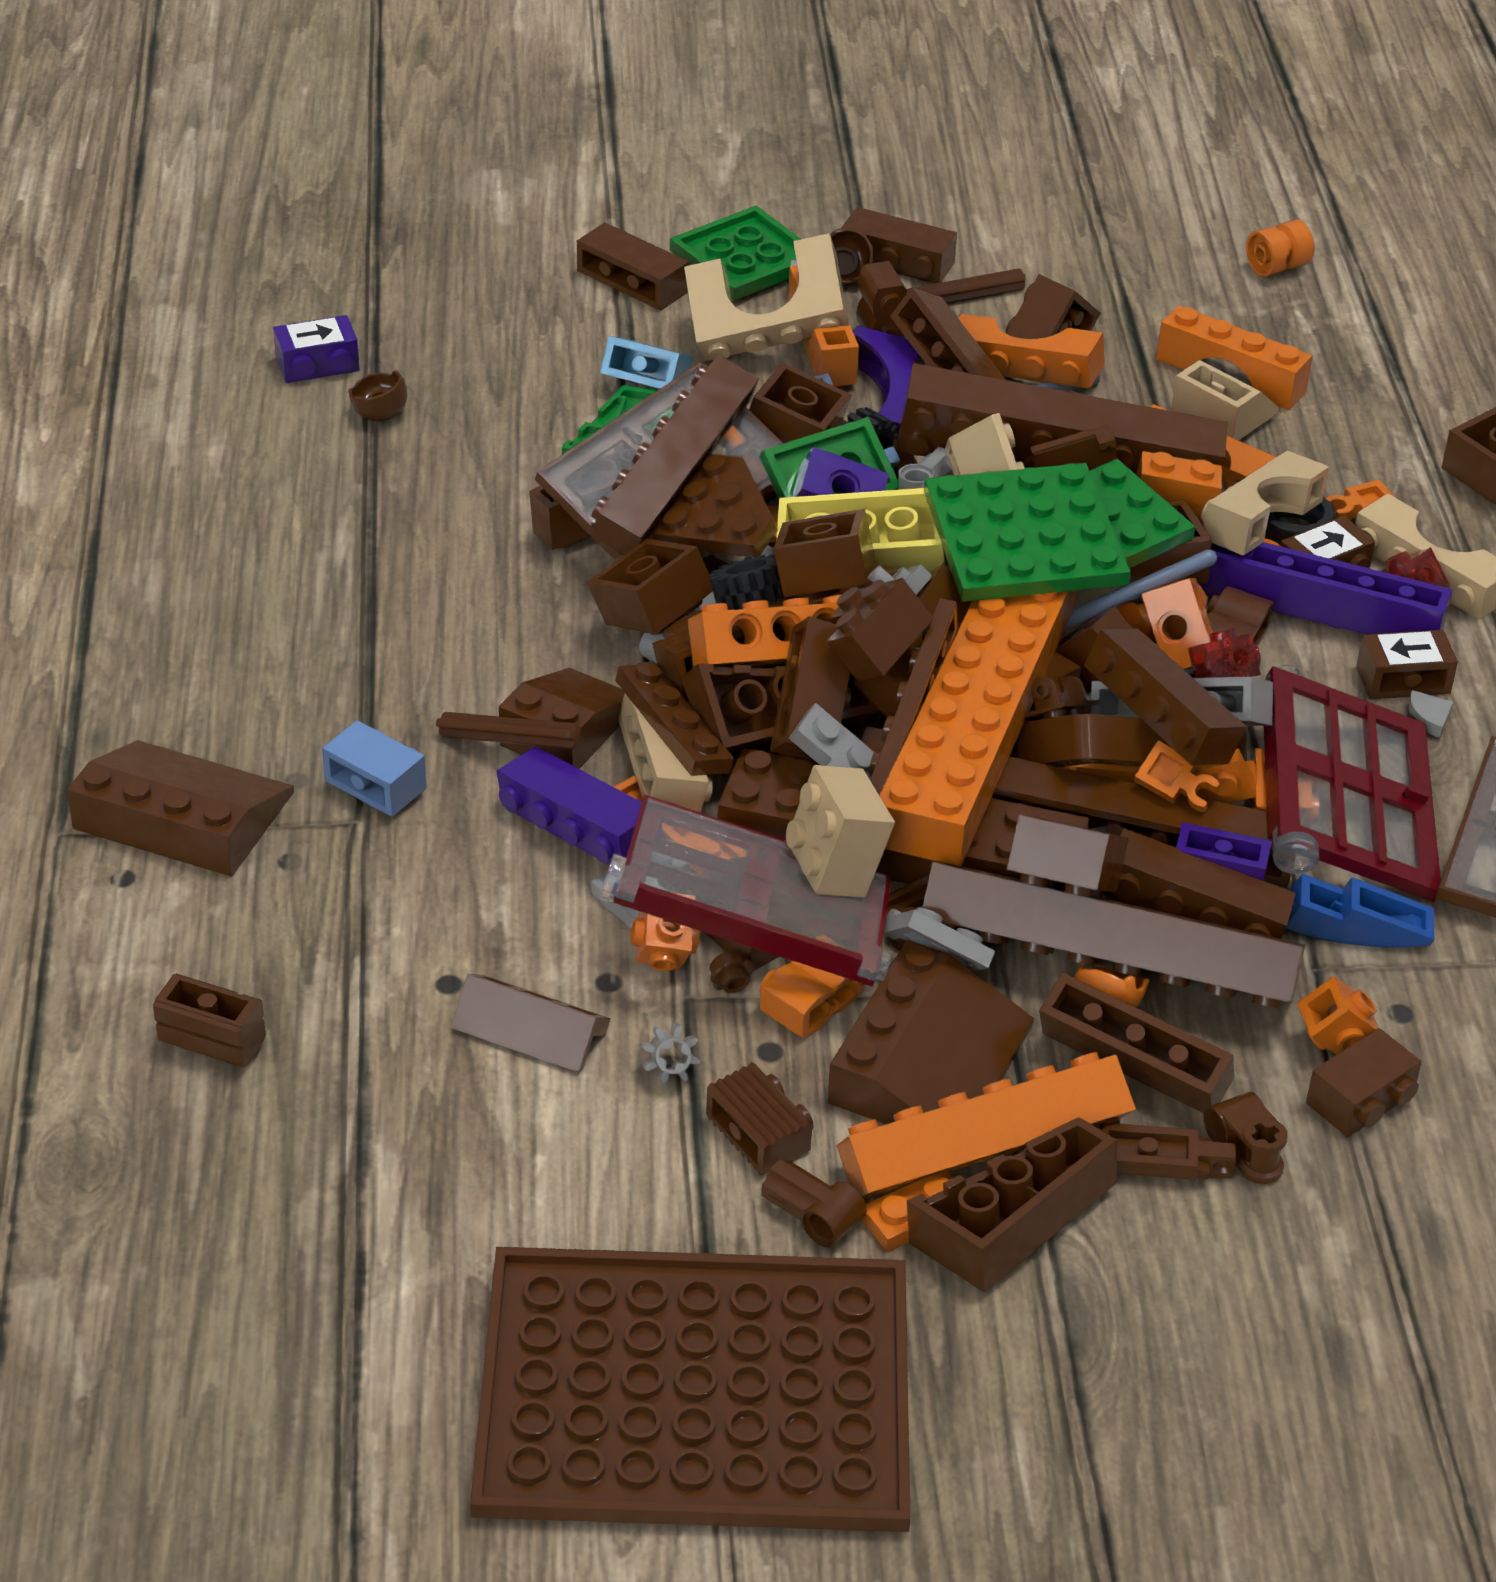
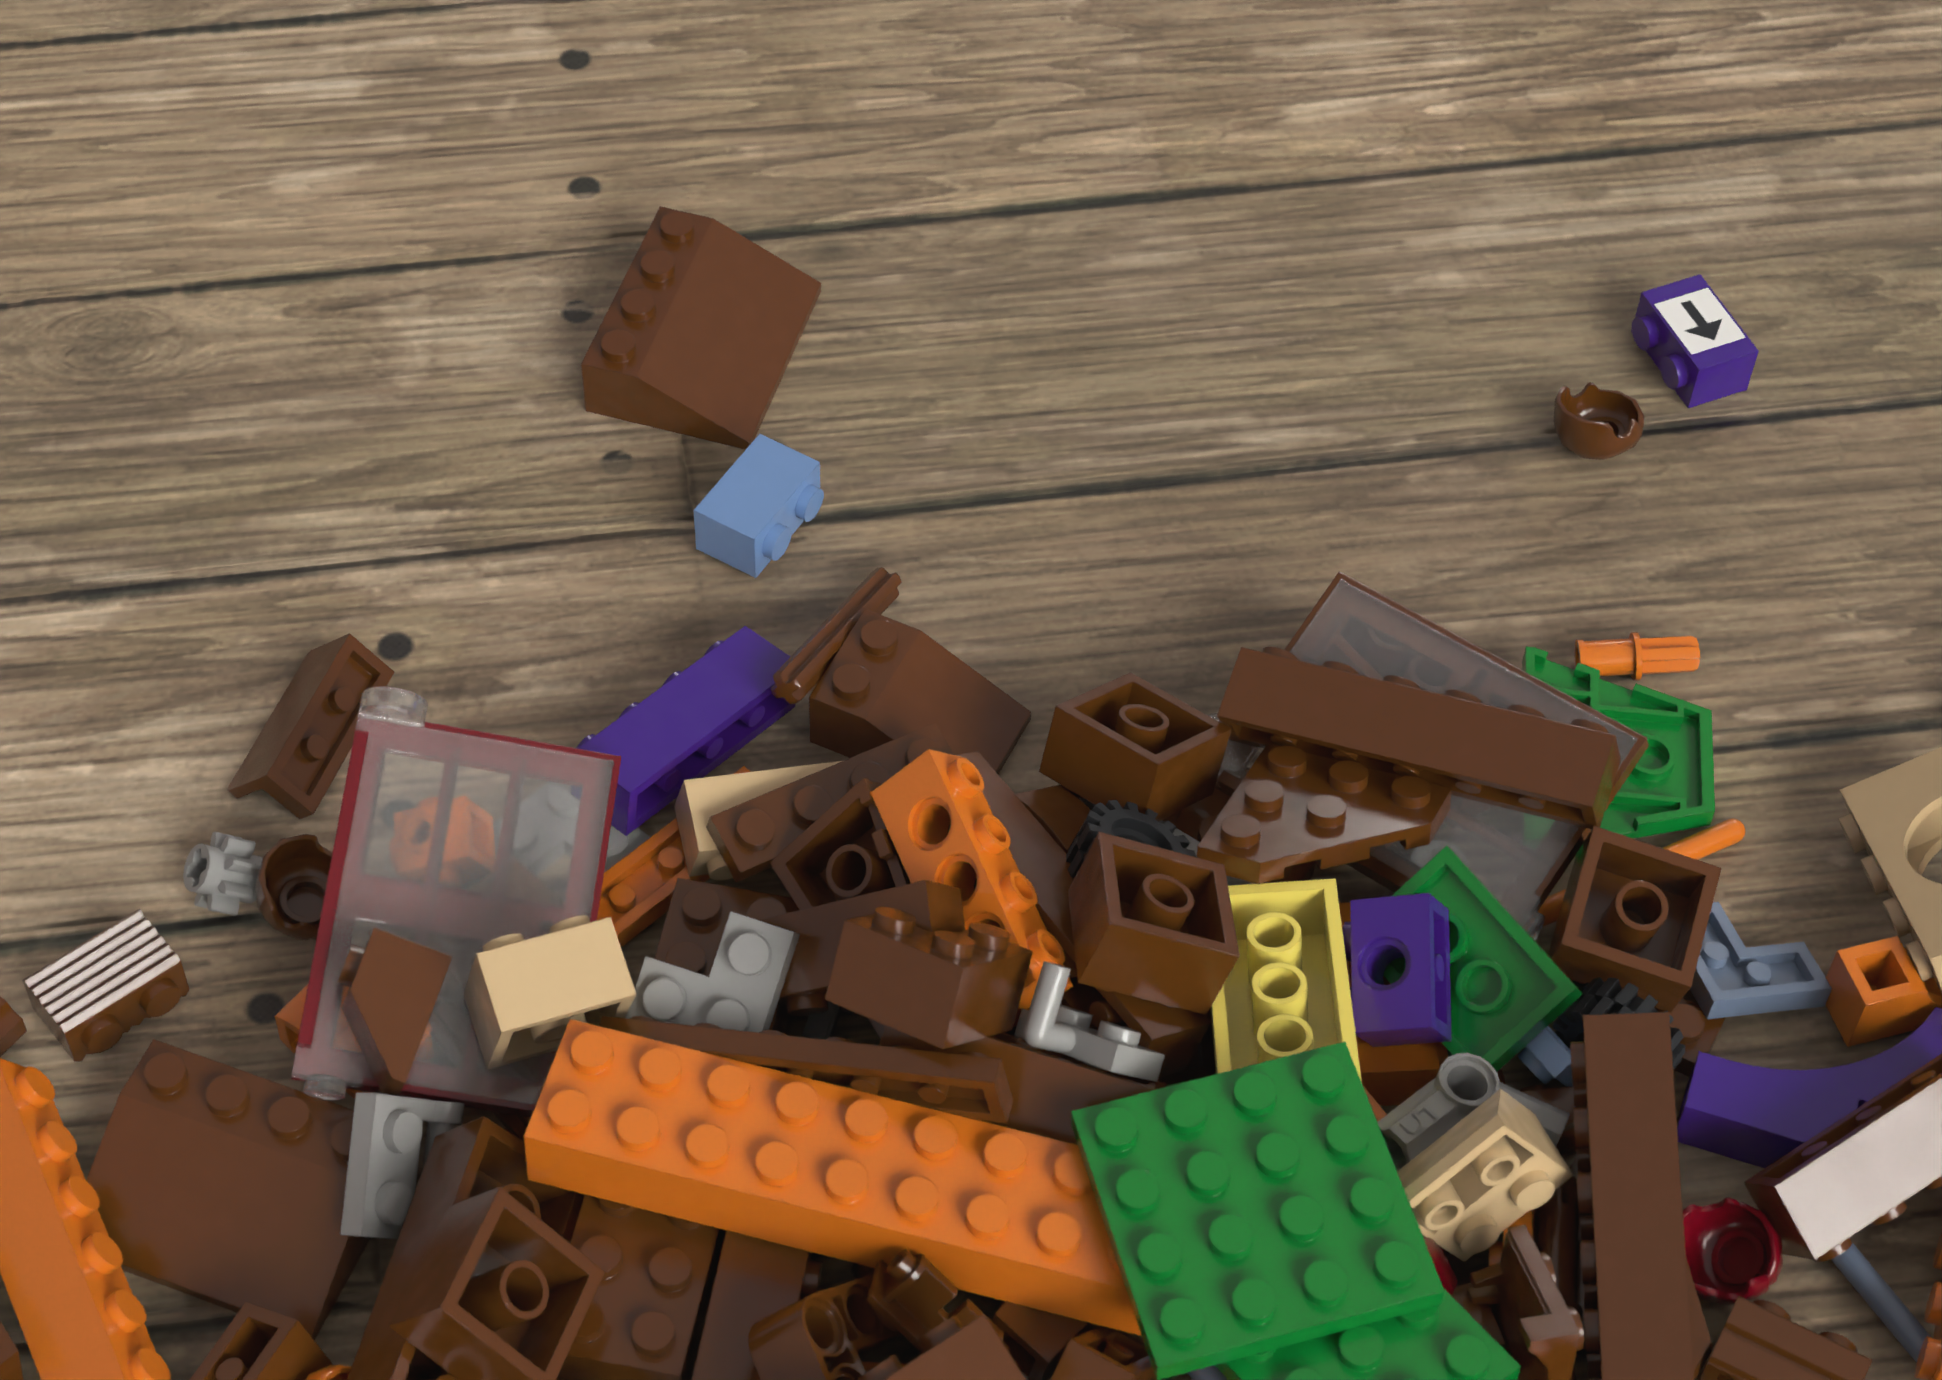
camera: 85 degrees right, 10 degrees up
reddish brown brick [153,973,266,1067] -> none
dark azure brick [600,336,693,389] -> none
none -> reddish brown hair [254,834,333,940]
none -> reddish brown slope [337,927,453,1096]
none -> orange axle [1574,632,1700,681]

